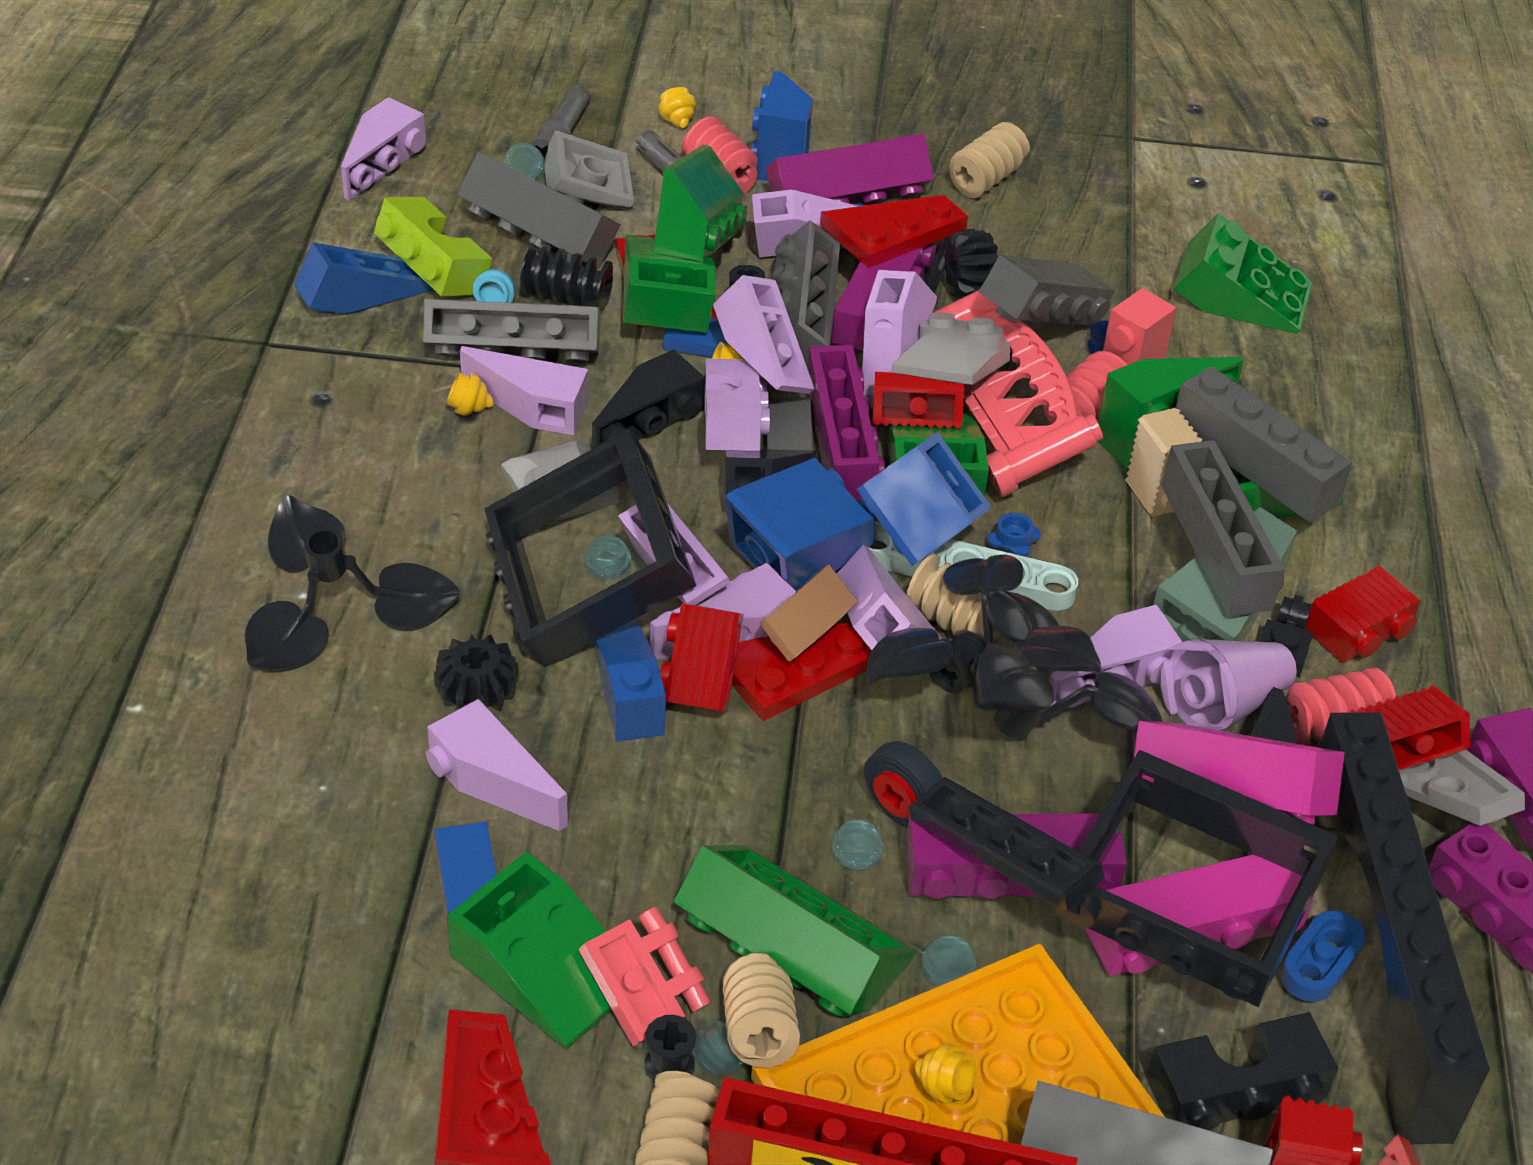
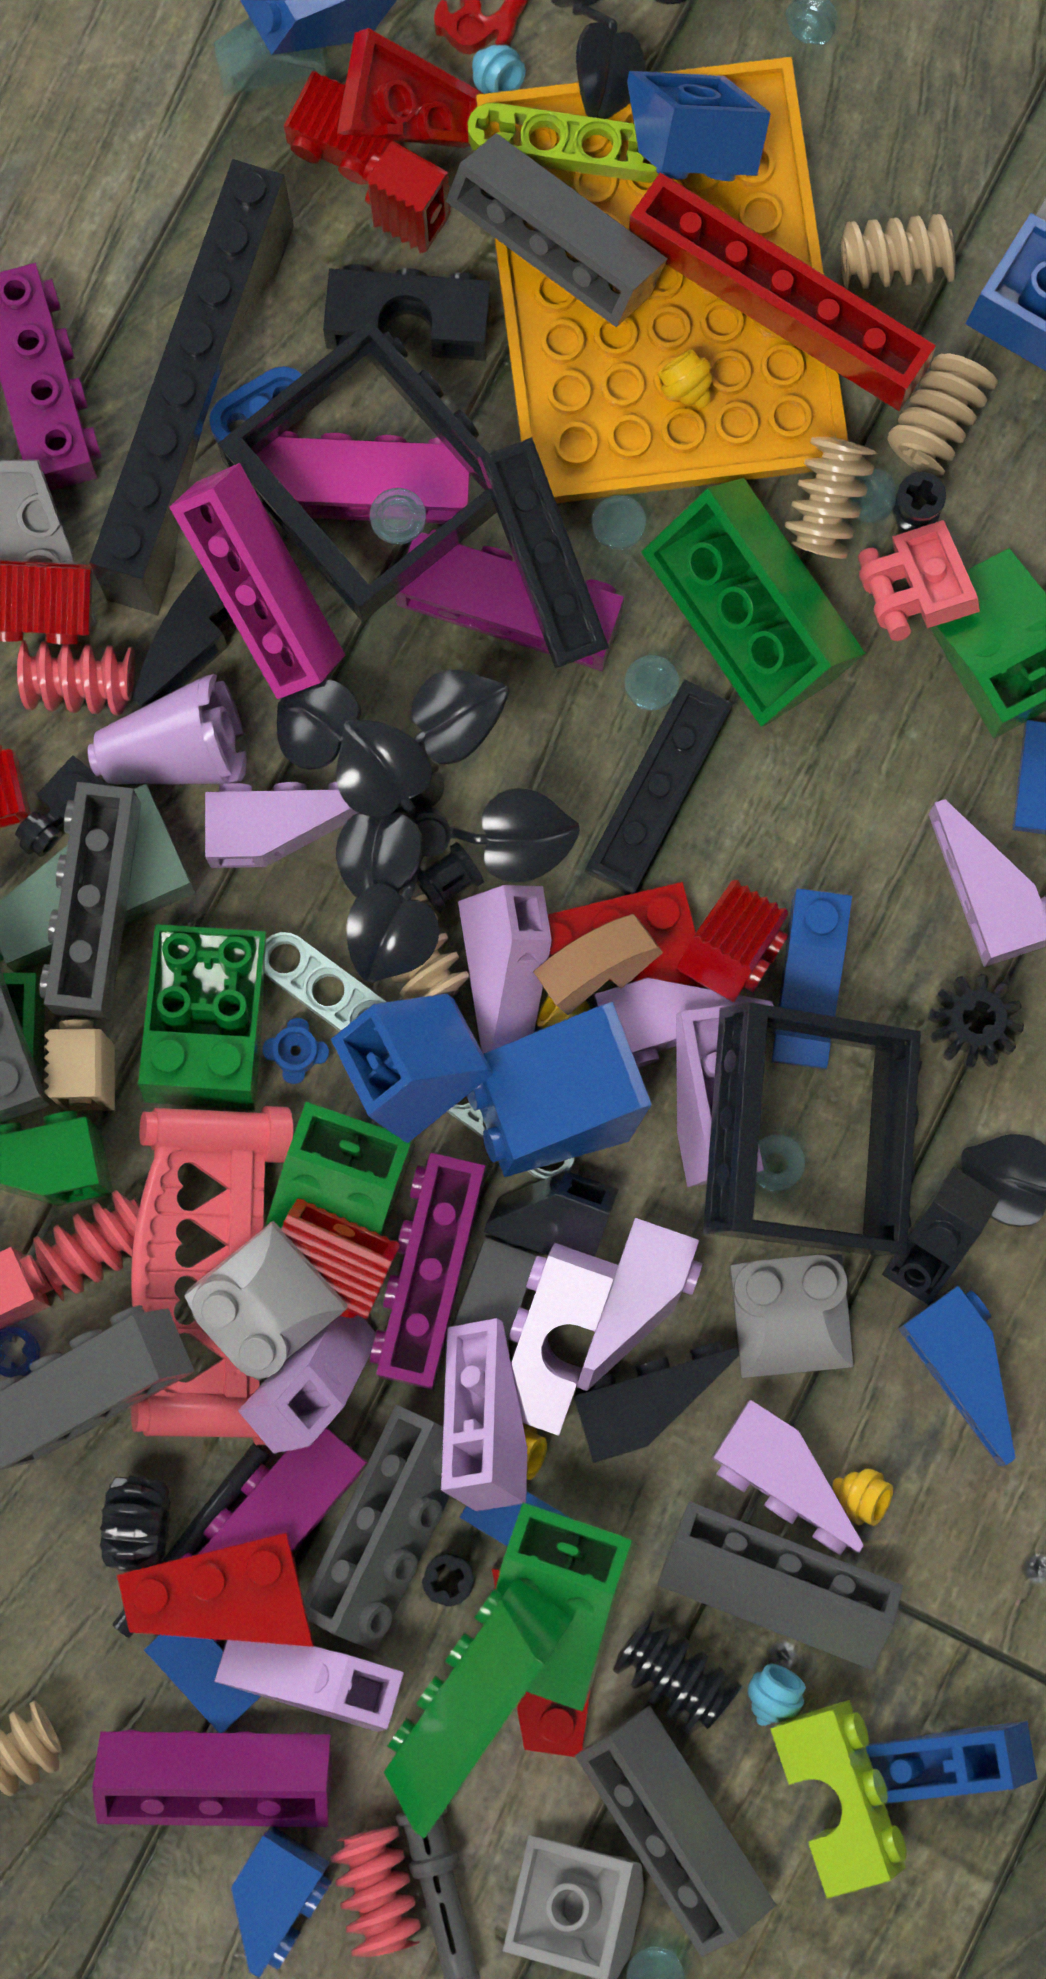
camera: 155 degrees left, 35 degrees up
black wheel [864,741,943,827] -> none
none -> green slope [138,924,266,1110]
none -> clear light blue plate [370,488,426,544]
none -> lavender slope [576,1218,703,1391]
none -> black tile [585,679,733,895]
none -> black slope [882,1166,1001,1306]
none -> blue slope [898,1285,1016,1466]

